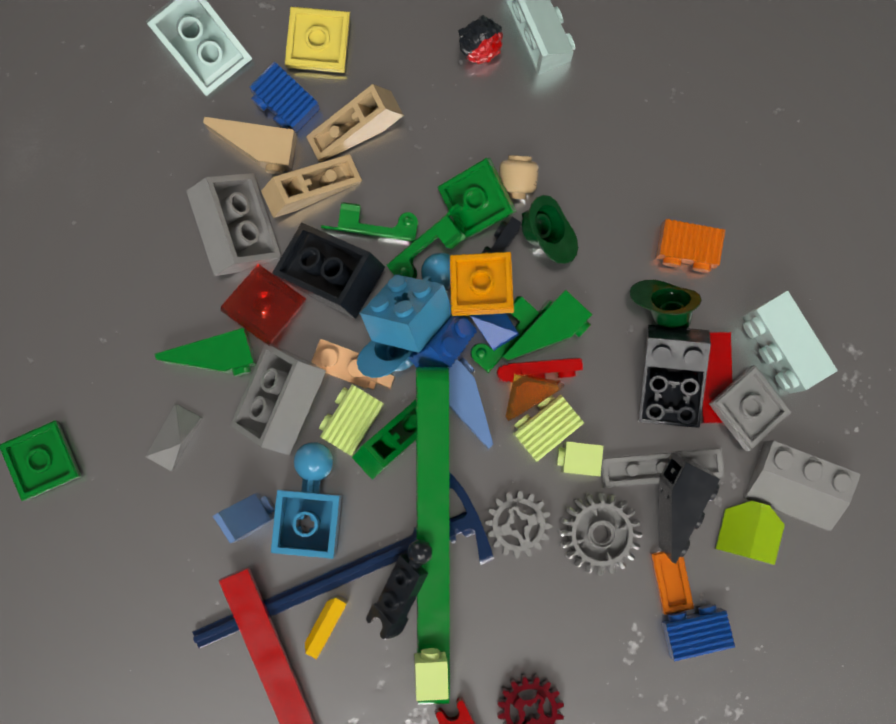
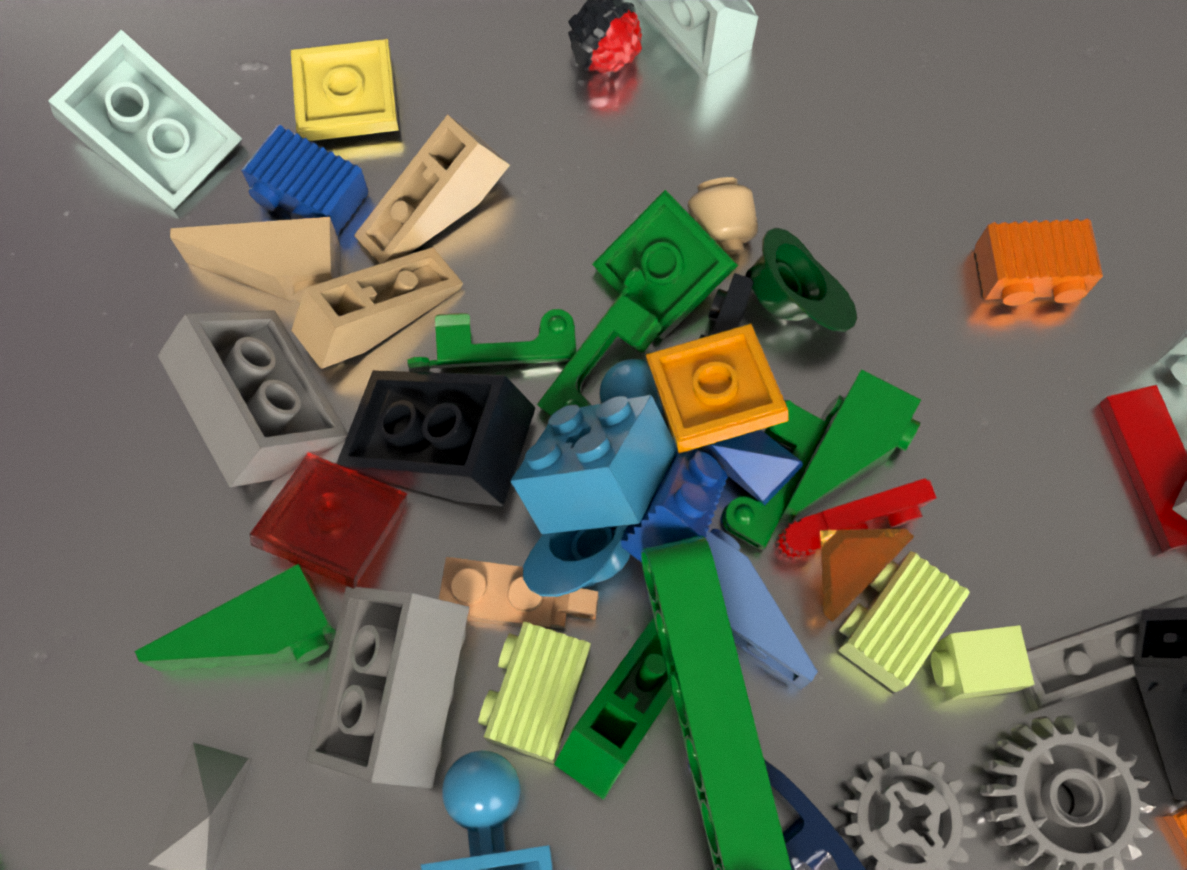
camera: 10 degrees left, 15 degrees down
dark green piece [629,280,702,328] -> none
black slope [639,325,711,428] -> none

